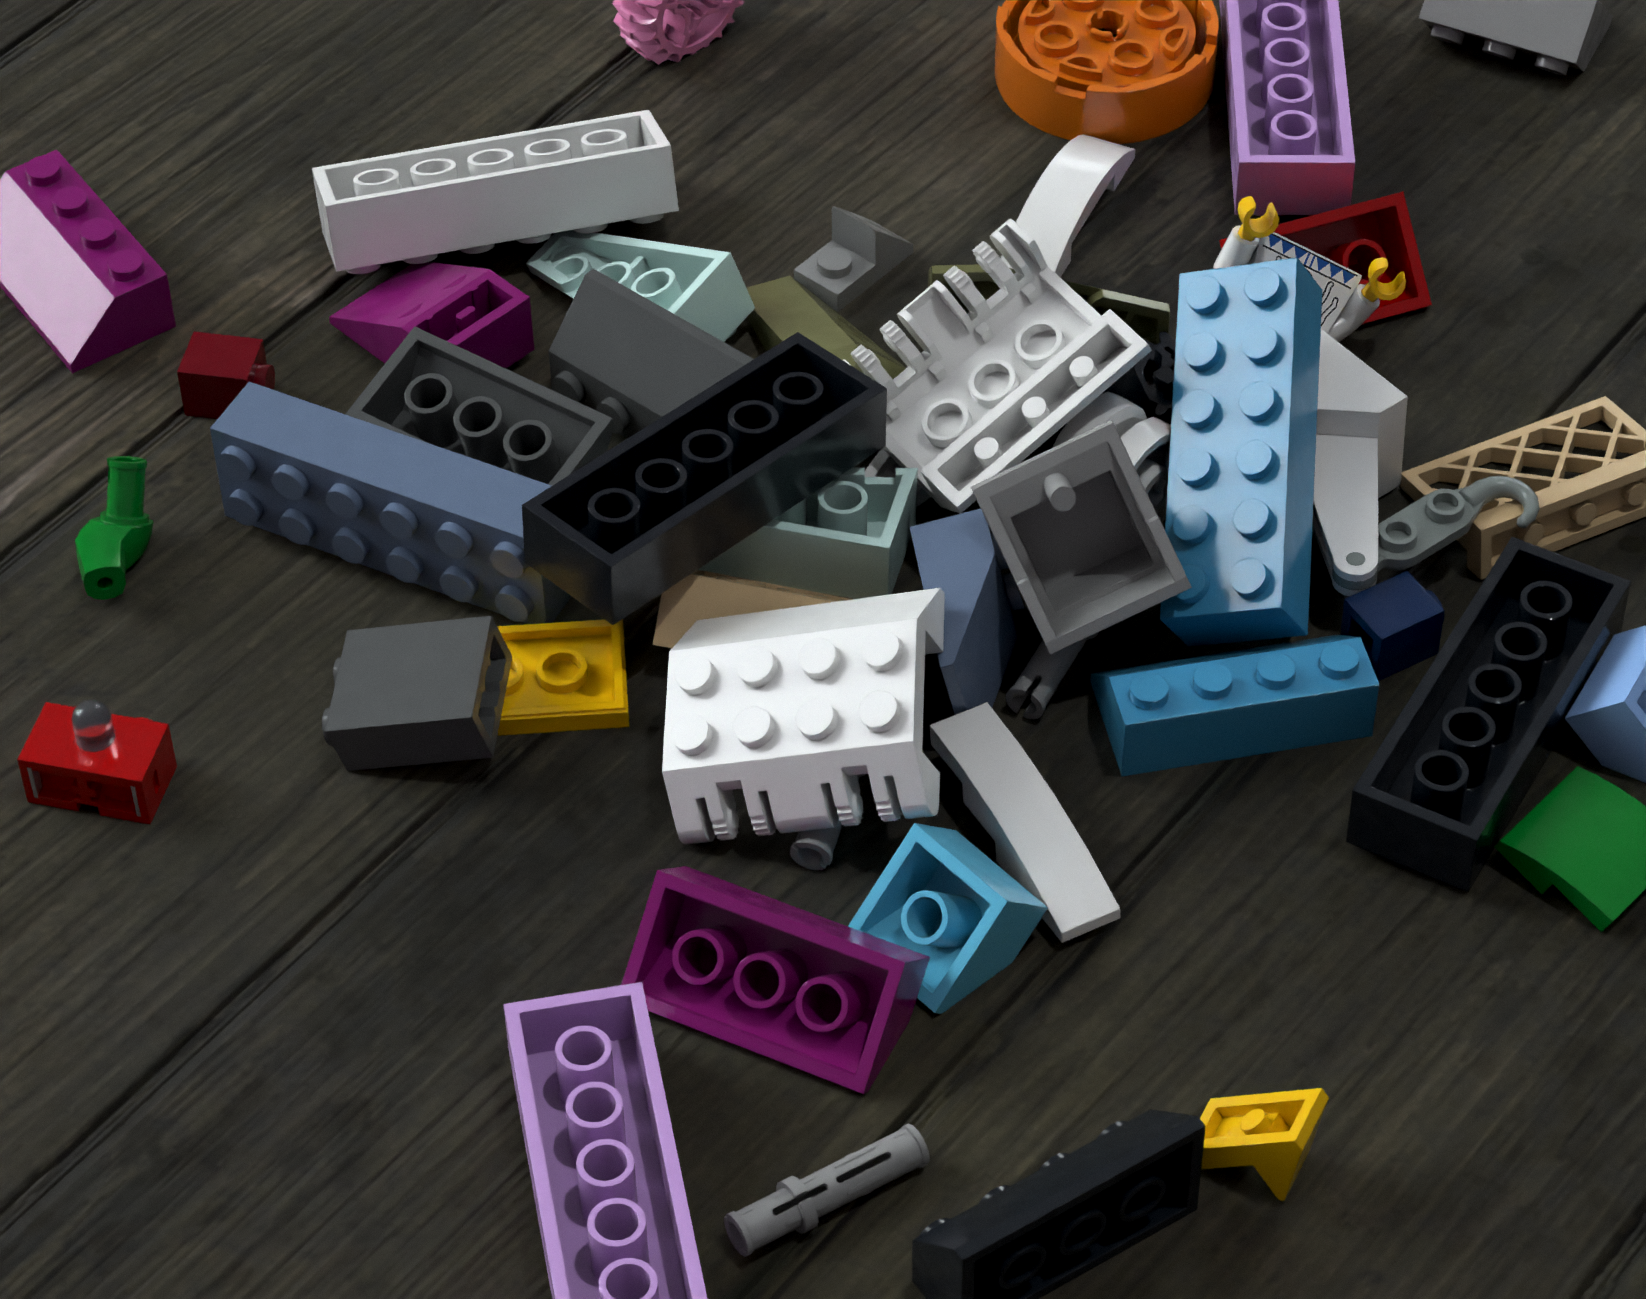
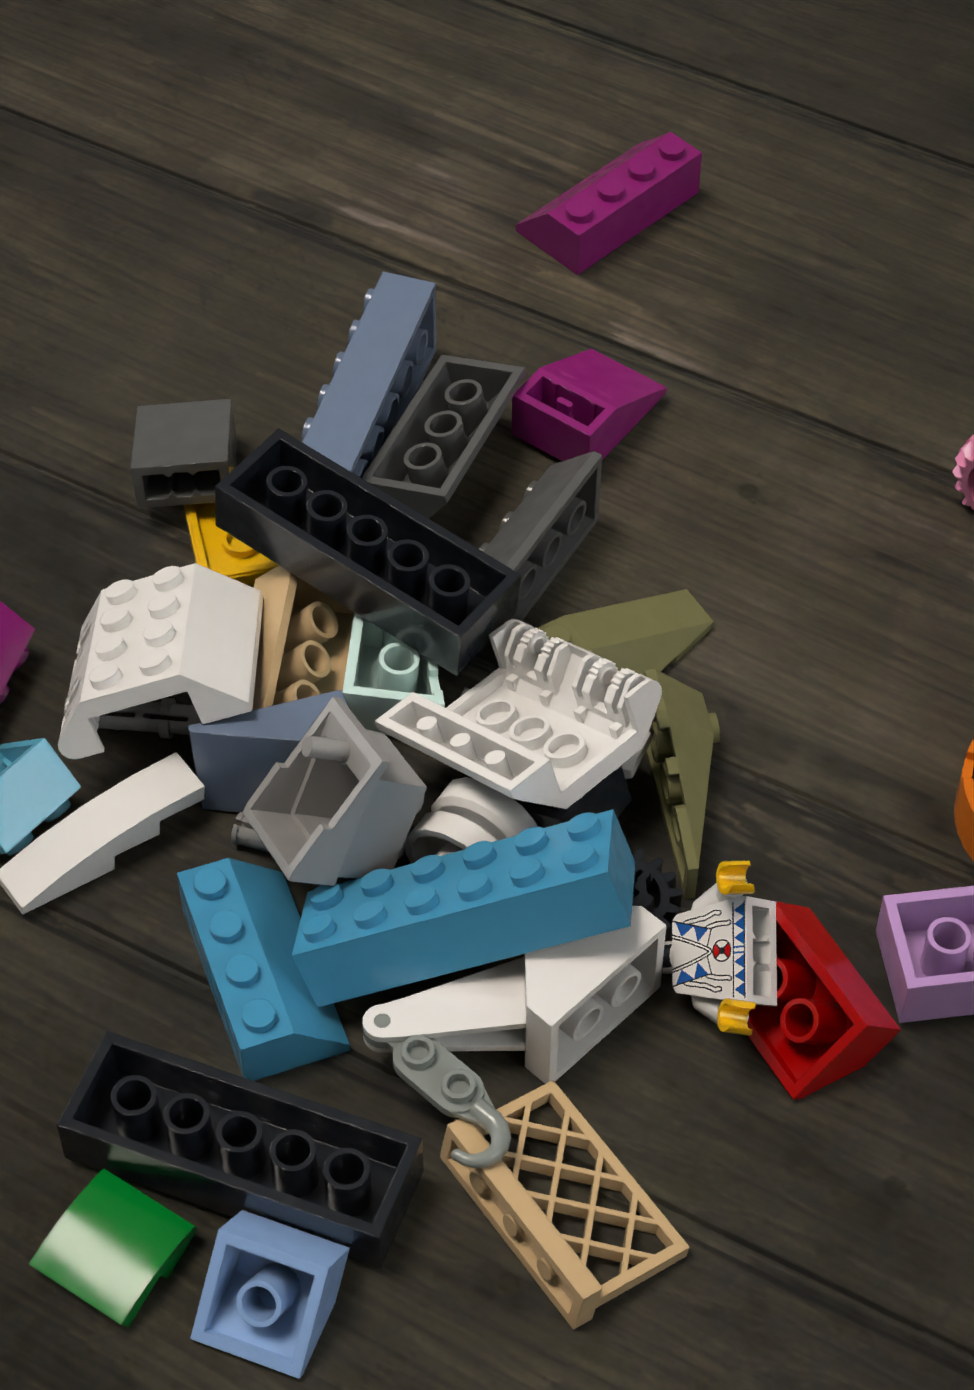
camera: 80 degrees right, 5 degrees up
red piece [17,700,177,825] -> none
green arm [75,456,154,600] -> none
dark red brick [177,331,275,419] -> none
white brick [312,110,679,274] -> none
light aqua wedge [526,230,755,342] -> none
light grey slope [794,206,913,312] -> none
white slope [1001,134,1136,277] -> none
dark blue brick [1340,571,1445,681] -> none

